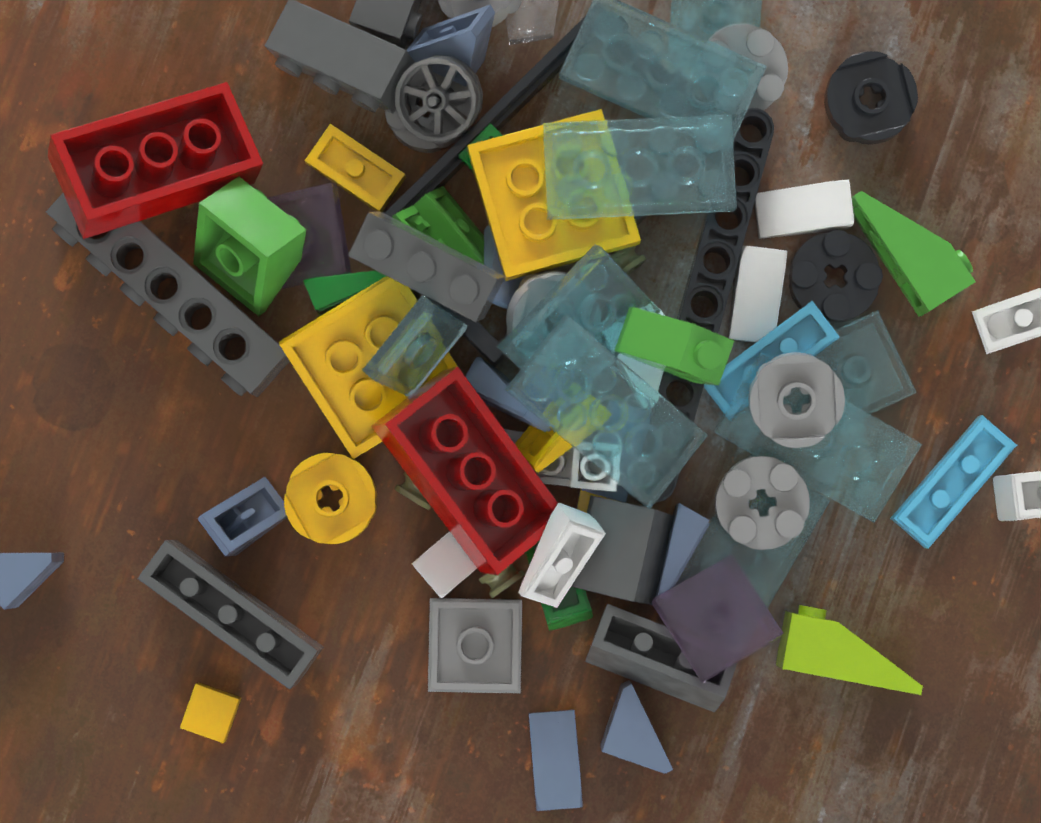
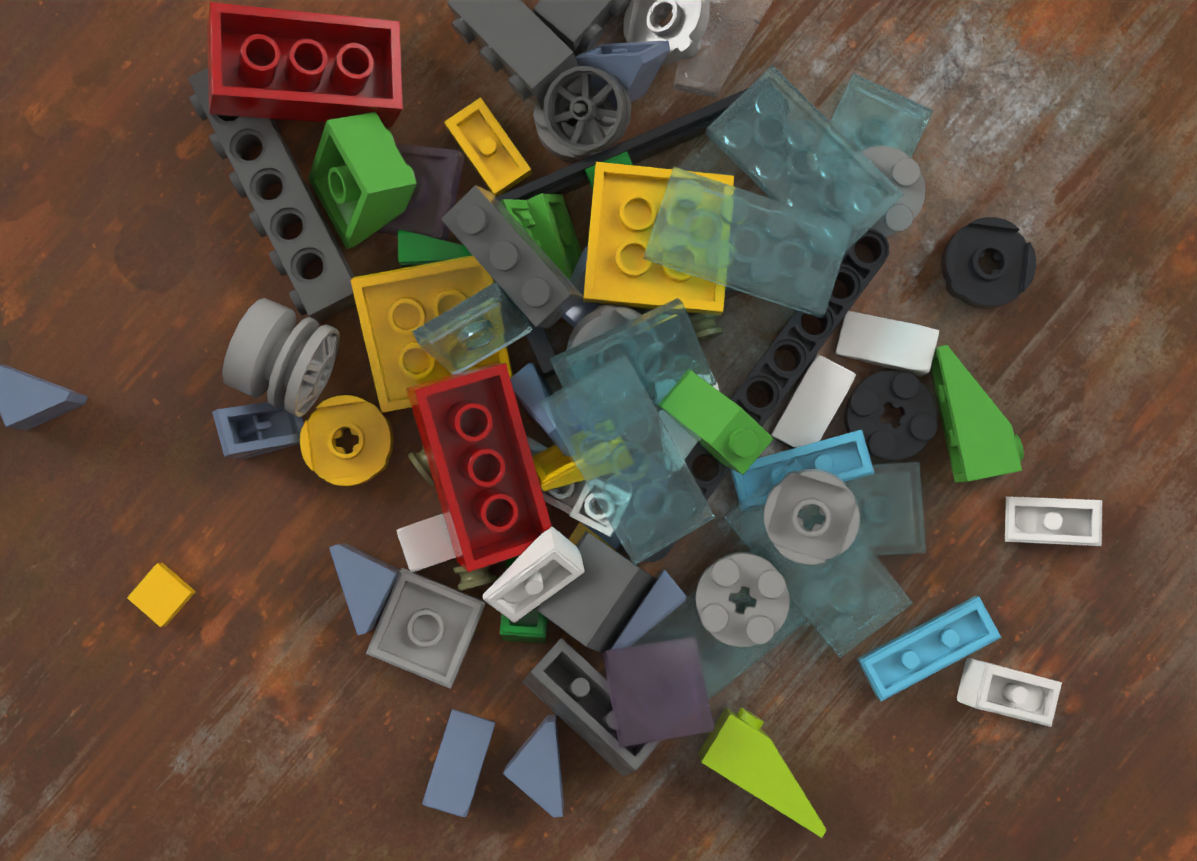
camera: 20 degrees right, 0 degrees up
dark grey brick [137,540,324,690] -> none
none -> light grey wheel [222,298,340,417]
none -> sand blue slope [329,543,400,635]

